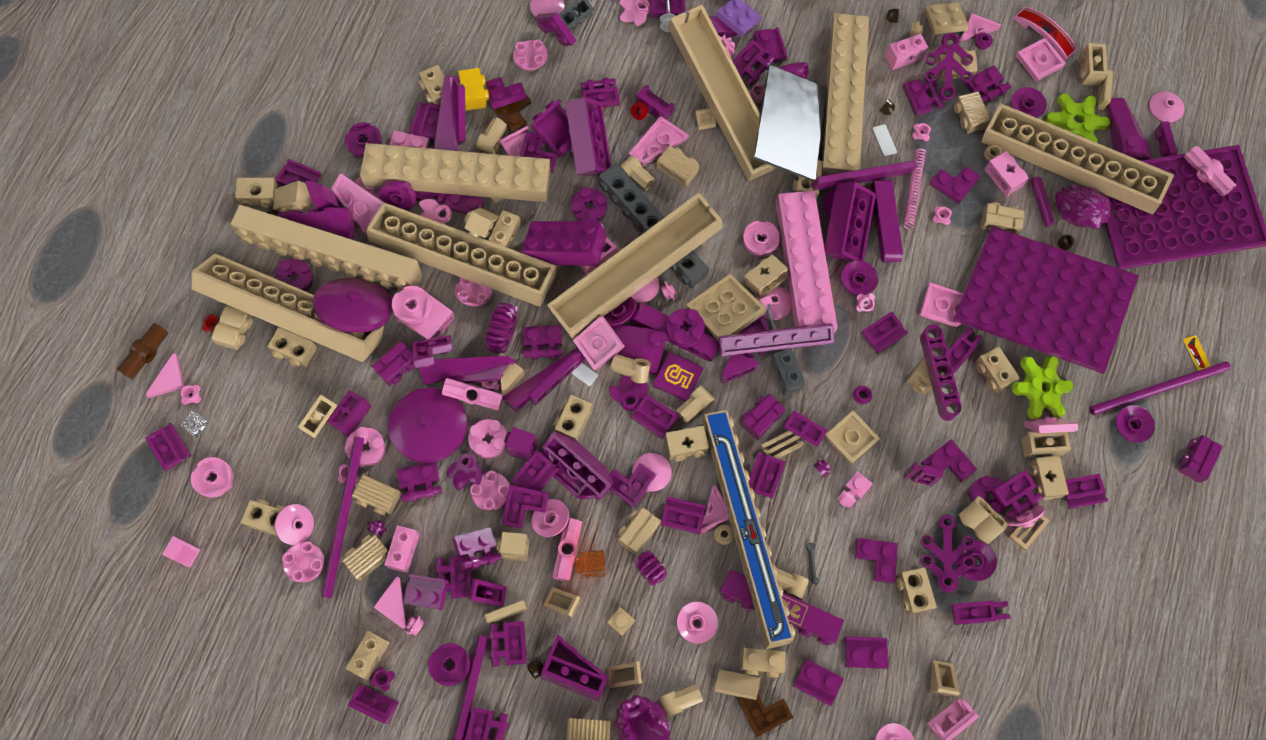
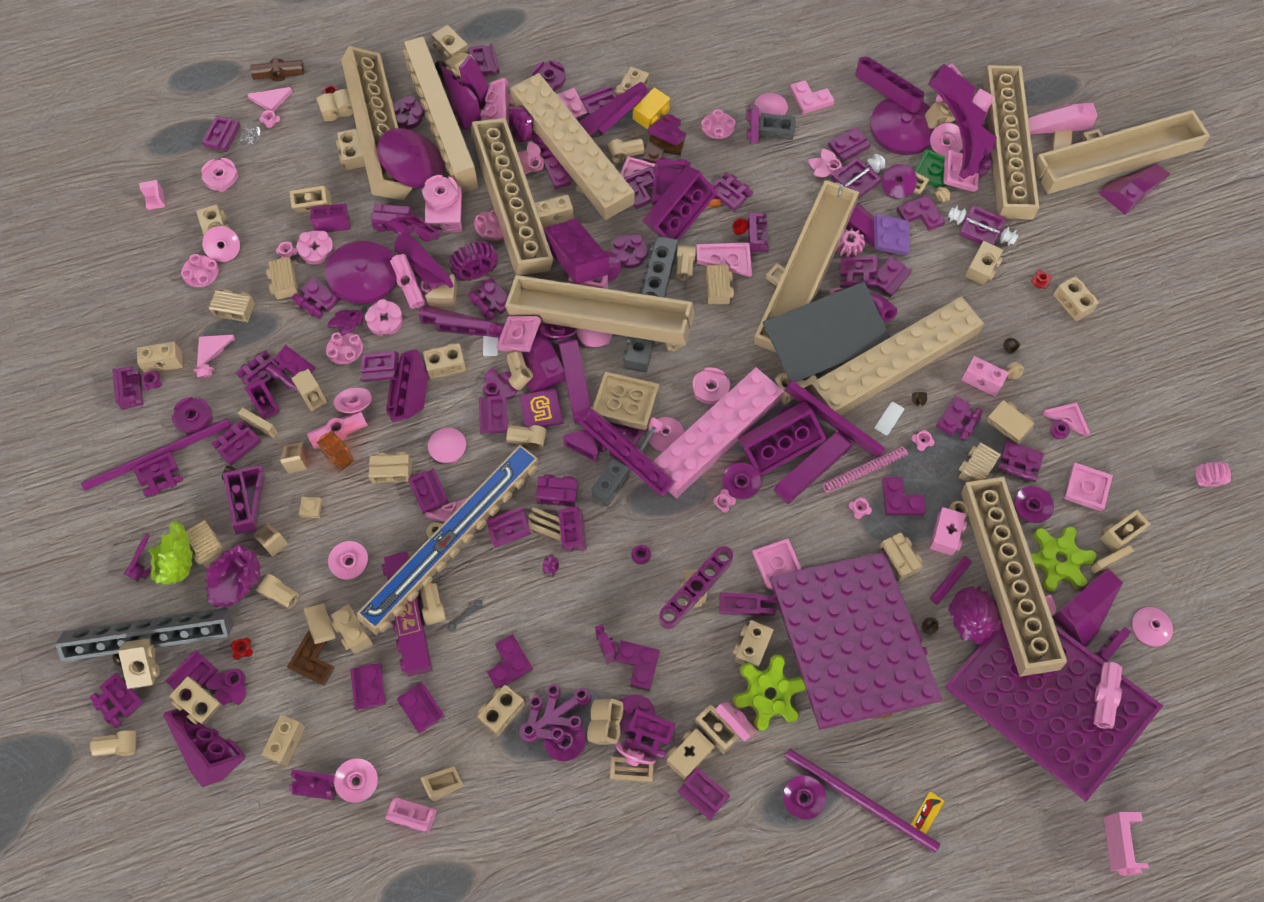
camera: 55 degrees right, 5 degrees down
magenta piece [321,437,364,598] -> none
magenta plate [367,519,387,536] -> none
bright pink brick [385,525,420,573] -> none
magenta plate [403,574,449,611] -> none
tan brick [464,207,500,238] -> none
magenta plate [502,485,550,528] -> none
magenta brick [504,427,538,462] -> none
magenta plate [609,463,657,508] -> none
magenta gear [634,550,667,586] -> none
bright pink plate [661,281,677,301] -> none
tan brick [665,426,709,461] -> none
magenta plate [666,309,705,347] -> none
tan brick [744,255,788,299] -> none
tan plate [824,411,880,465] -> none
bright pink plate [837,471,873,509] -> none
magenta plate [861,311,909,355] -> none
tan plate [924,2,969,35] -> none
magenta plant [925,33,973,101] -> none
magenta hinge [951,601,1011,625] -> none
slope [1013,7,1078,61] -> none
magenta brick [1179,435,1223,483] -> none

